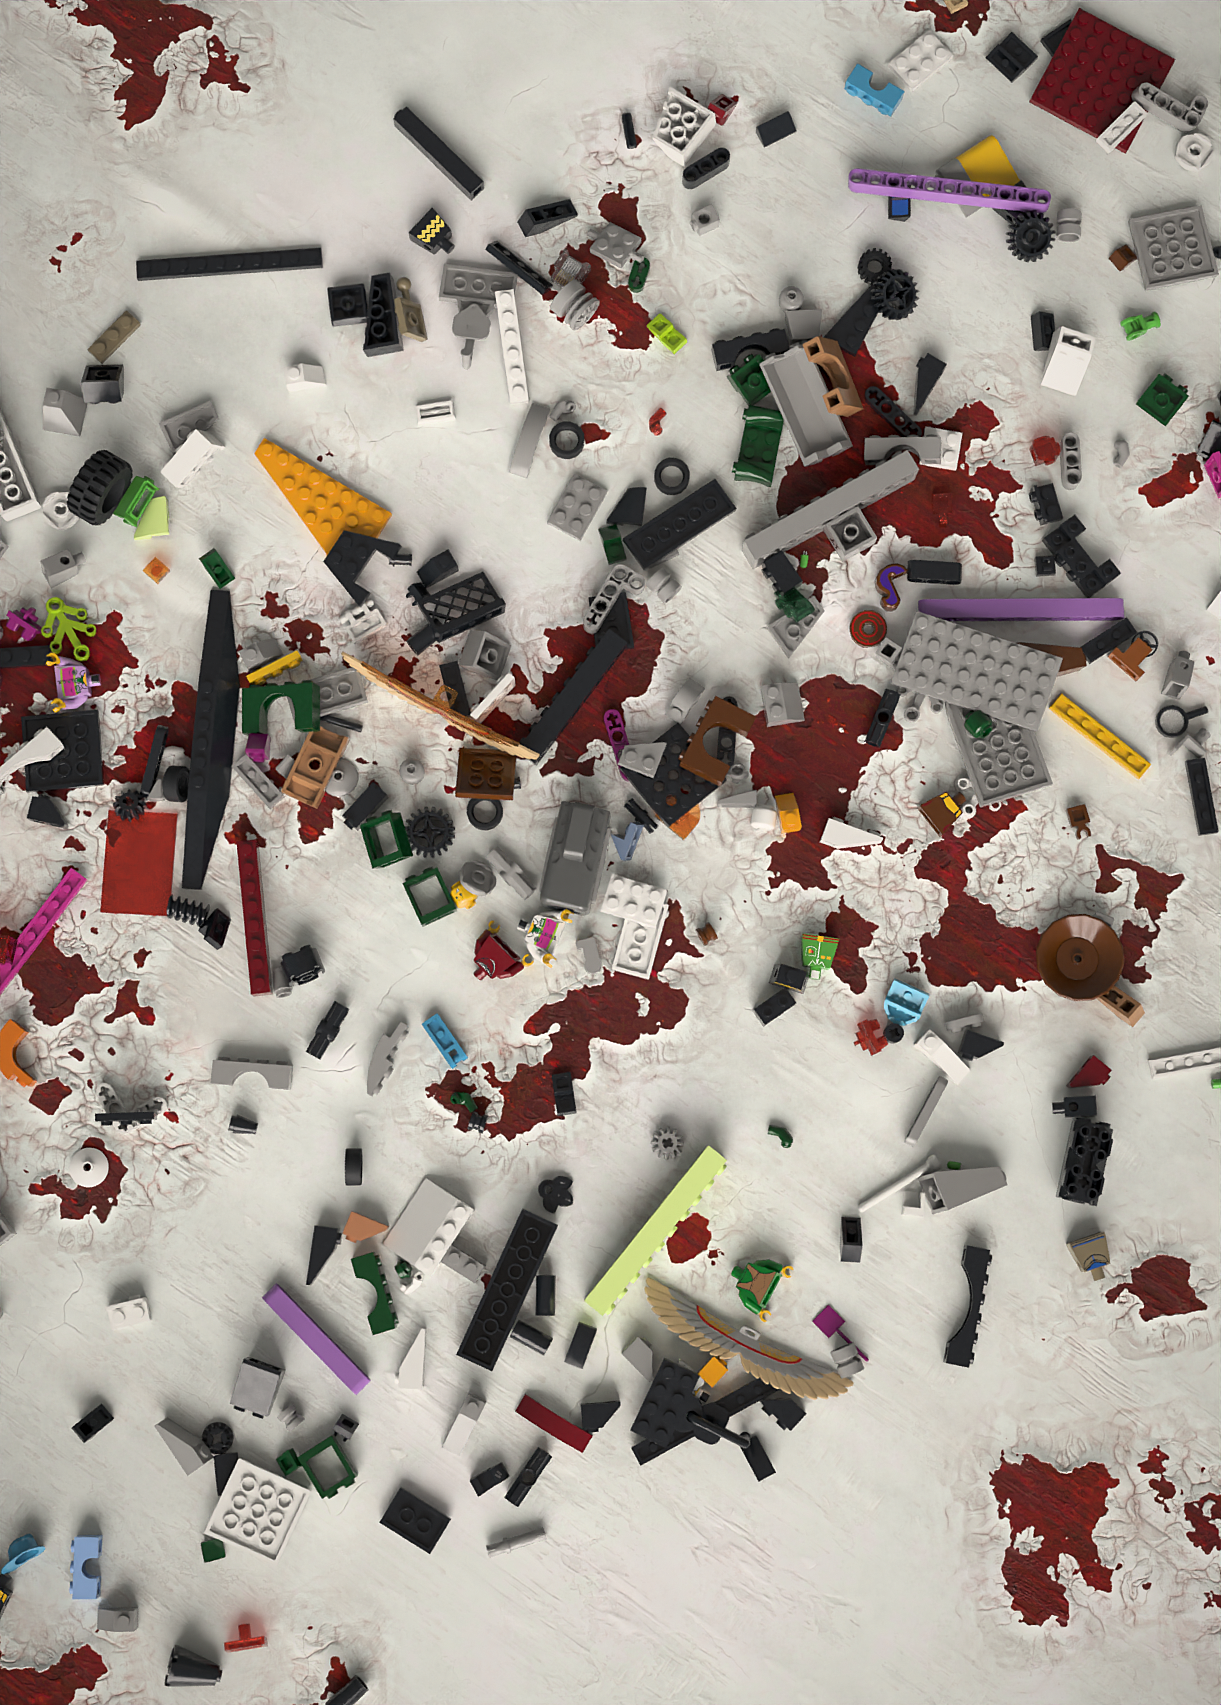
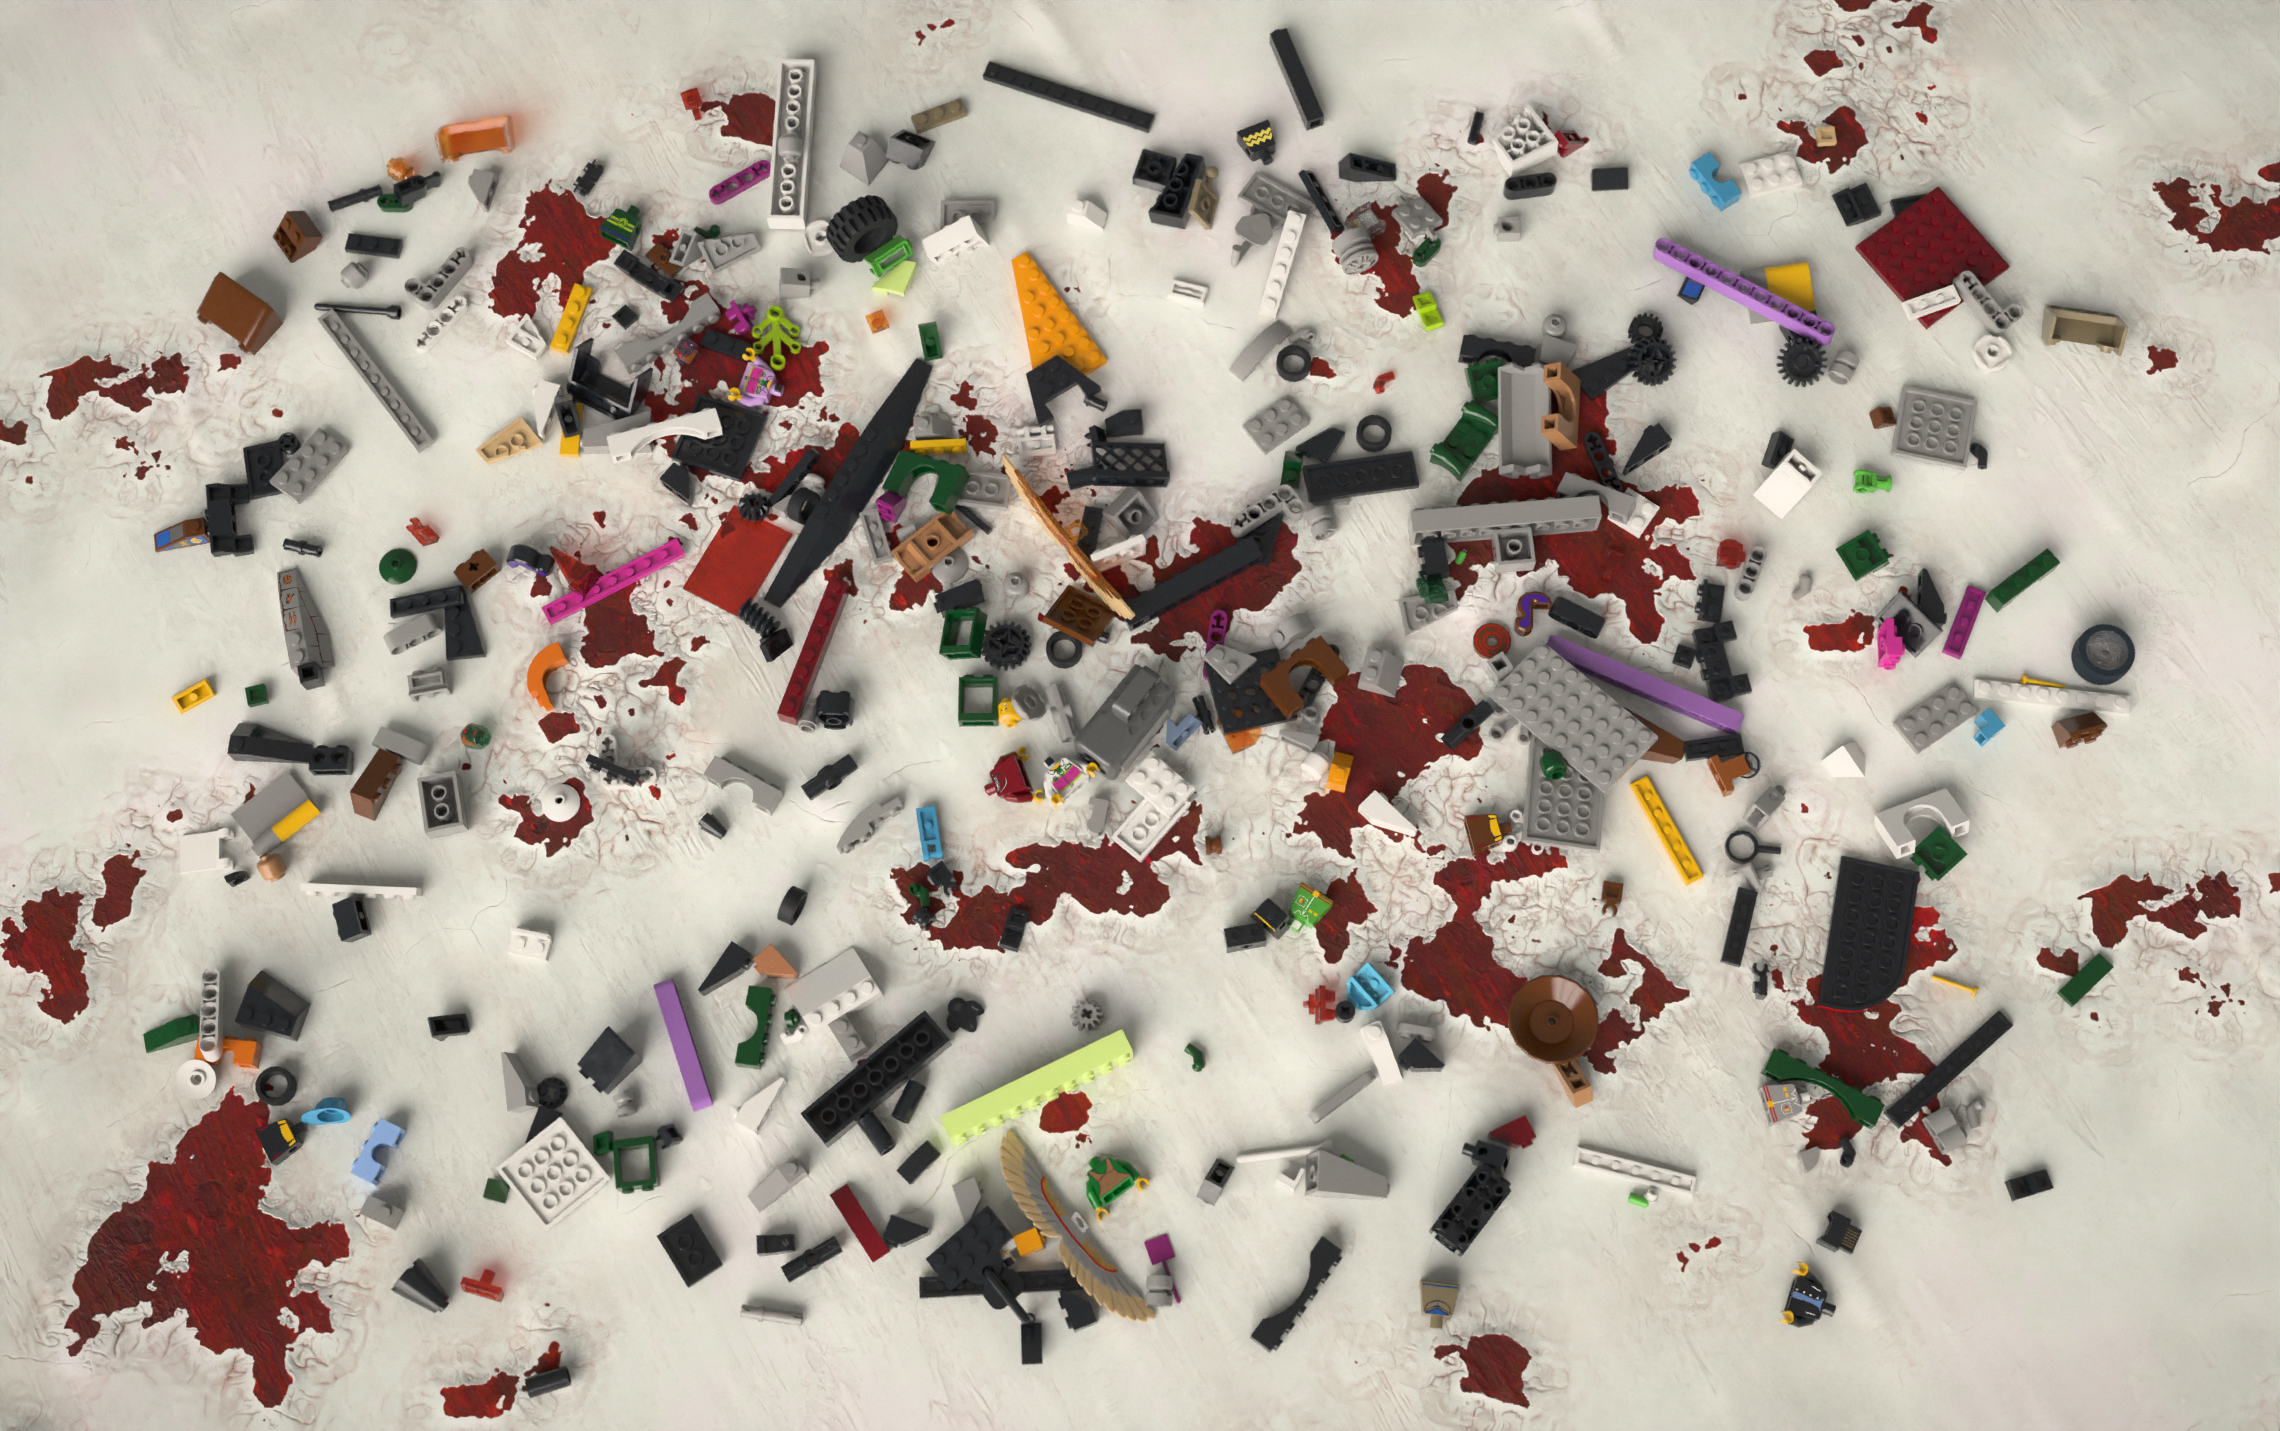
camera: 30 degrees right, 10 degrees down
none -> black plate [926,861,959,897]

